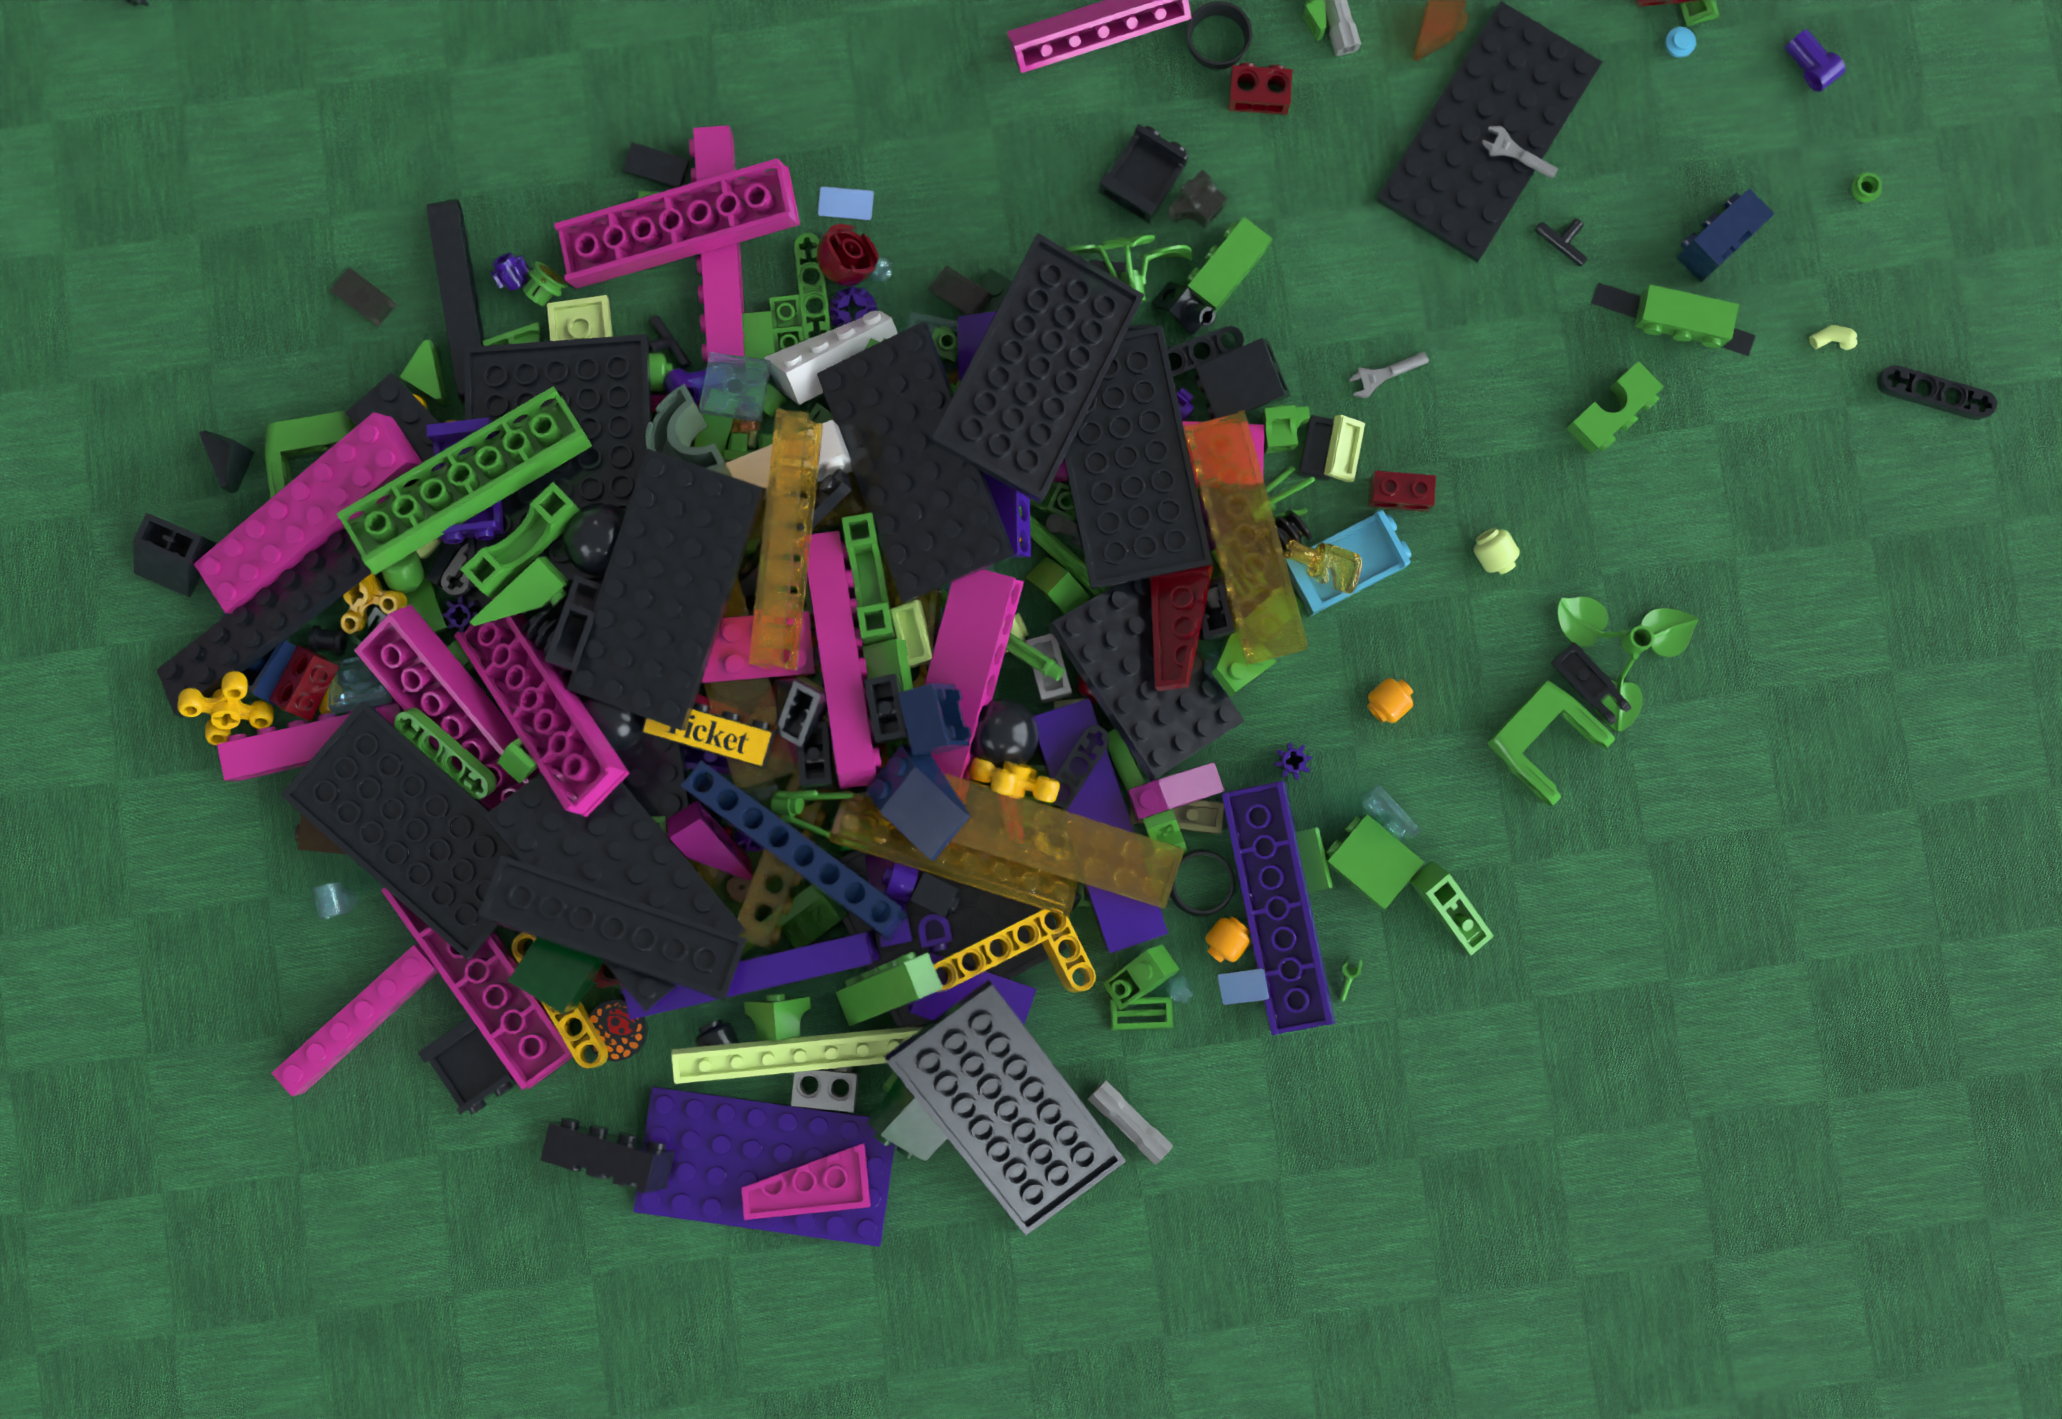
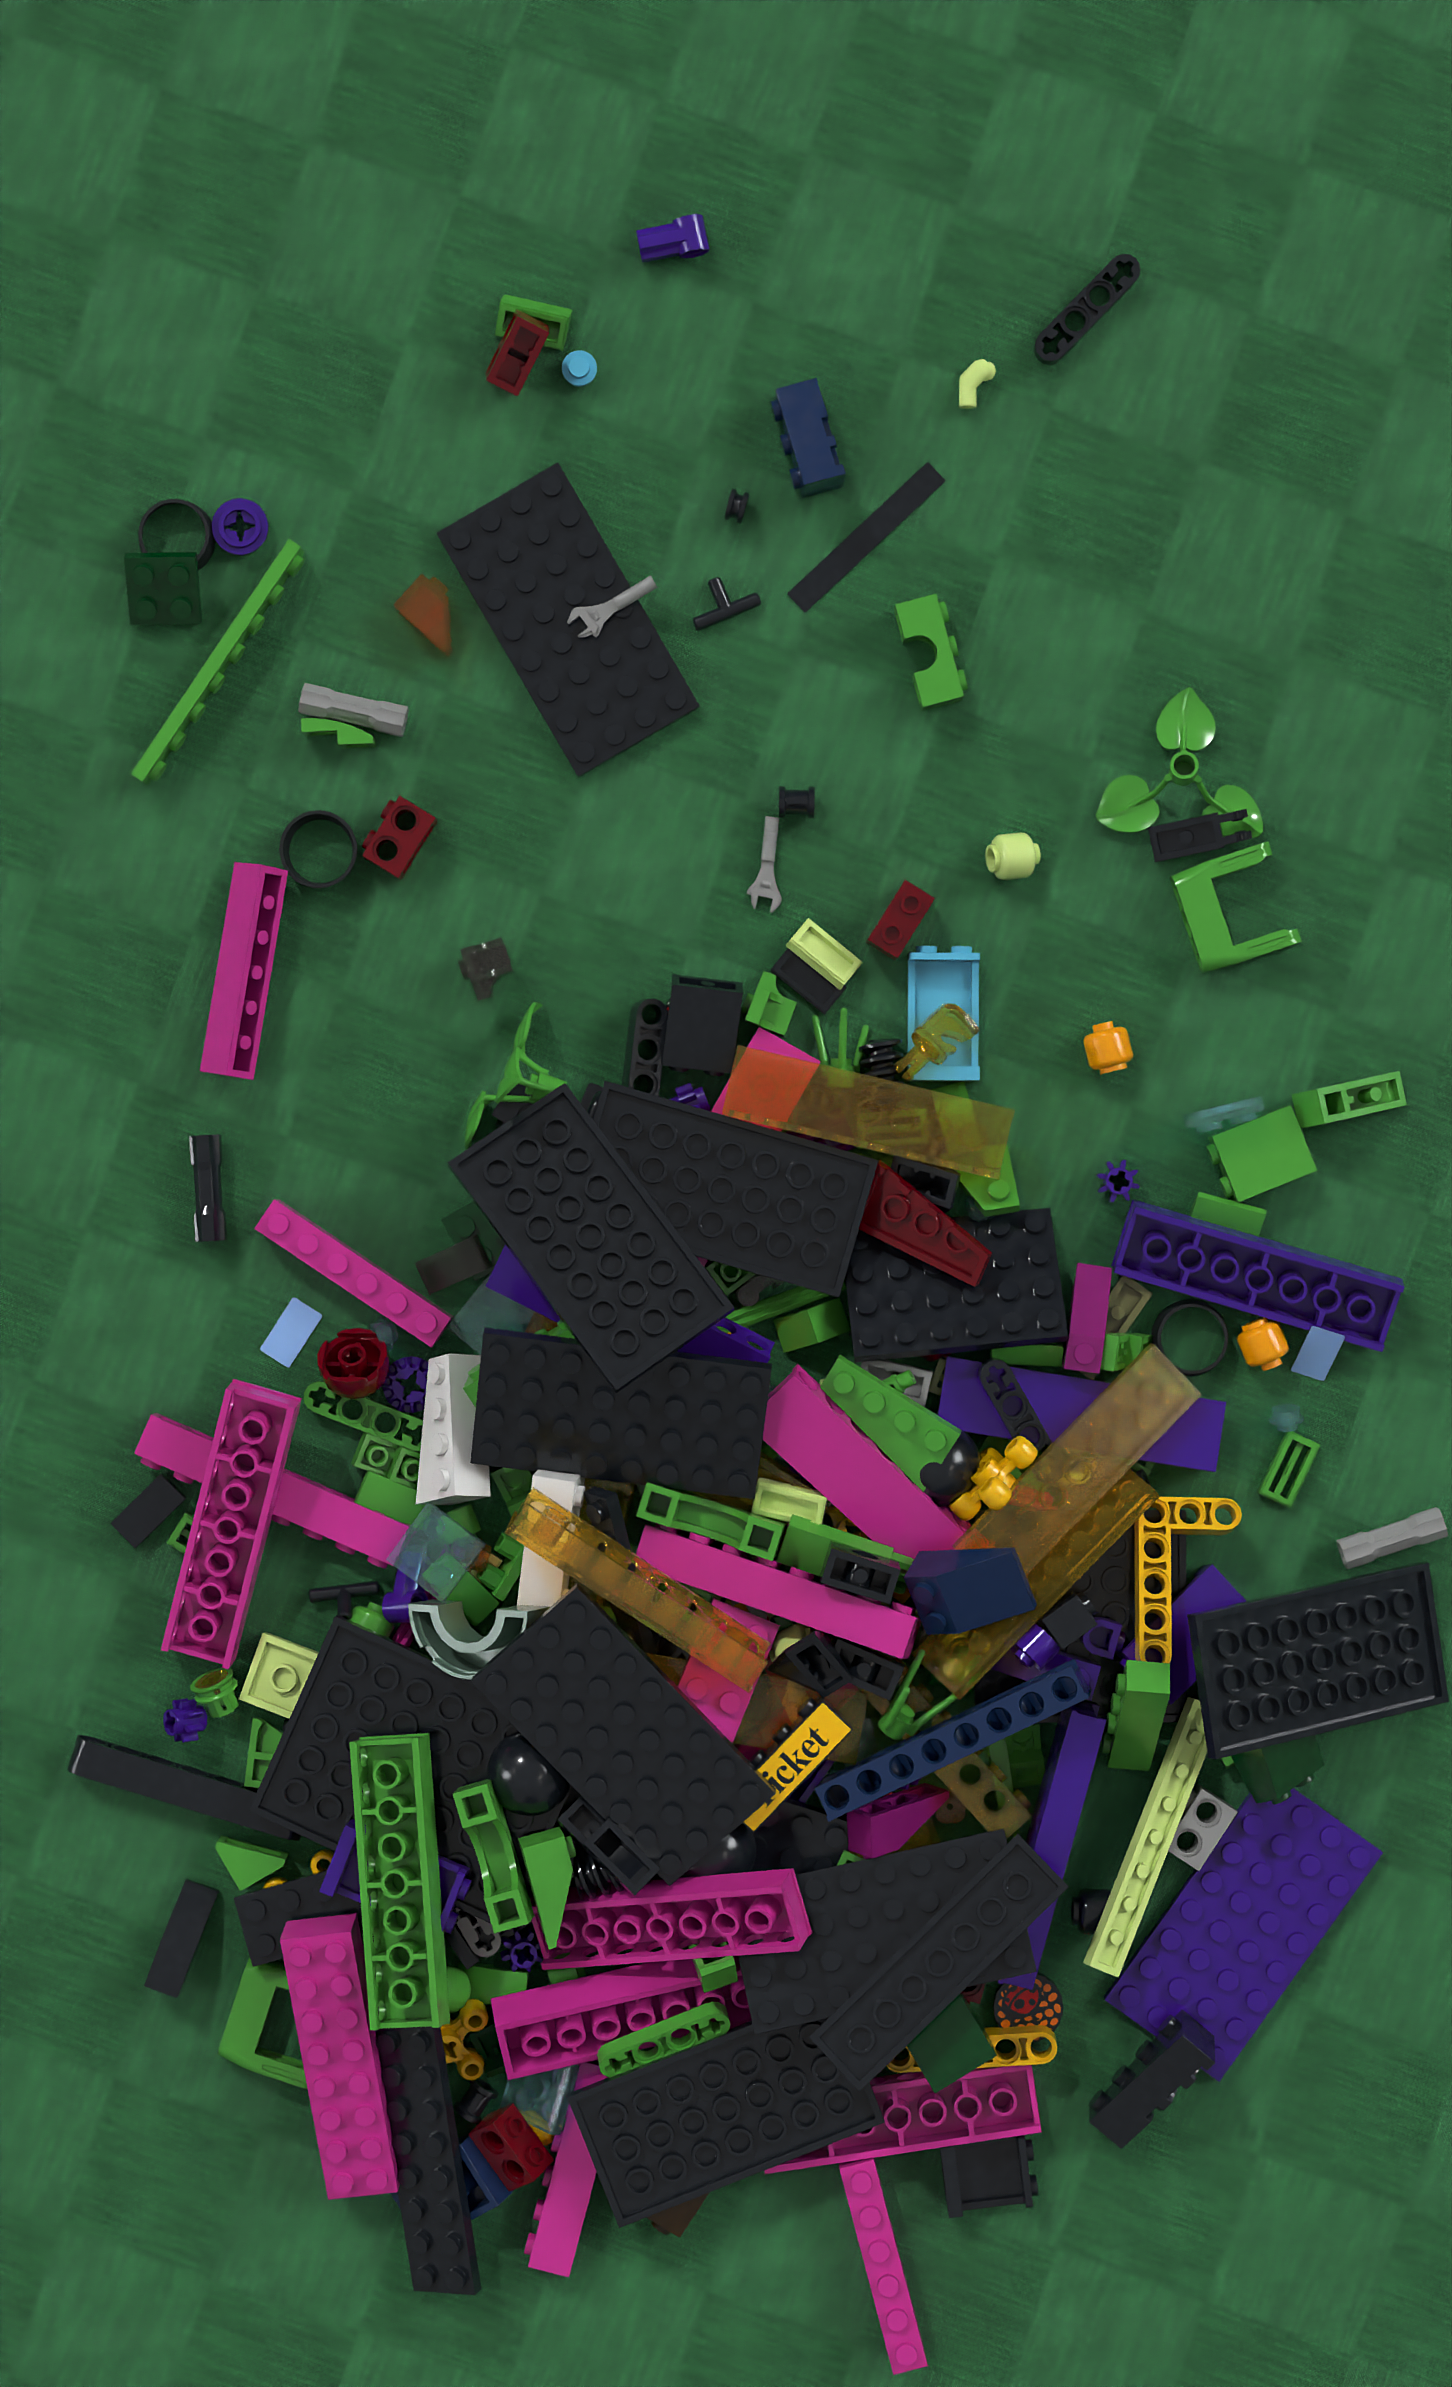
camera: 60 degrees left, 5 degrees up
black slope [133,512,216,598] -> none
yellow gear [178,671,274,746] -> none
black slope [199,430,255,493] -> none
clear light blue piece [312,882,358,919] -> none
clear smoke slope [330,268,397,327] -> none
dark pink wing [741,1142,871,1220] -> none
bright green brick [744,993,811,1041] -> none
dark blue container [898,683,971,755] -> none
bright green plate [931,326,958,364] -> none
black panel [1099,124,1189,223] -> none
bright green slope [1103,944,1180,1010] -> none
black bracket [1152,282,1216,335] -> none
bright green brick [1186,217,1273,314] -> none
bright green hand [1338,955,1363,1001] -> none
bright green brick [1635,284,1739,348] -> none
bright green plate [1851,172,1882,203] -> none
none -> black slope [144,1878,219,1998]
none -> black axle [189,1134,227,1242]
none -> dark pink brick [254,1199,454,1347]
none -> black bush [724,488,750,524]
none -> black bush [779,786,815,818]
none -> bright green wing [820,1355,962,1492]

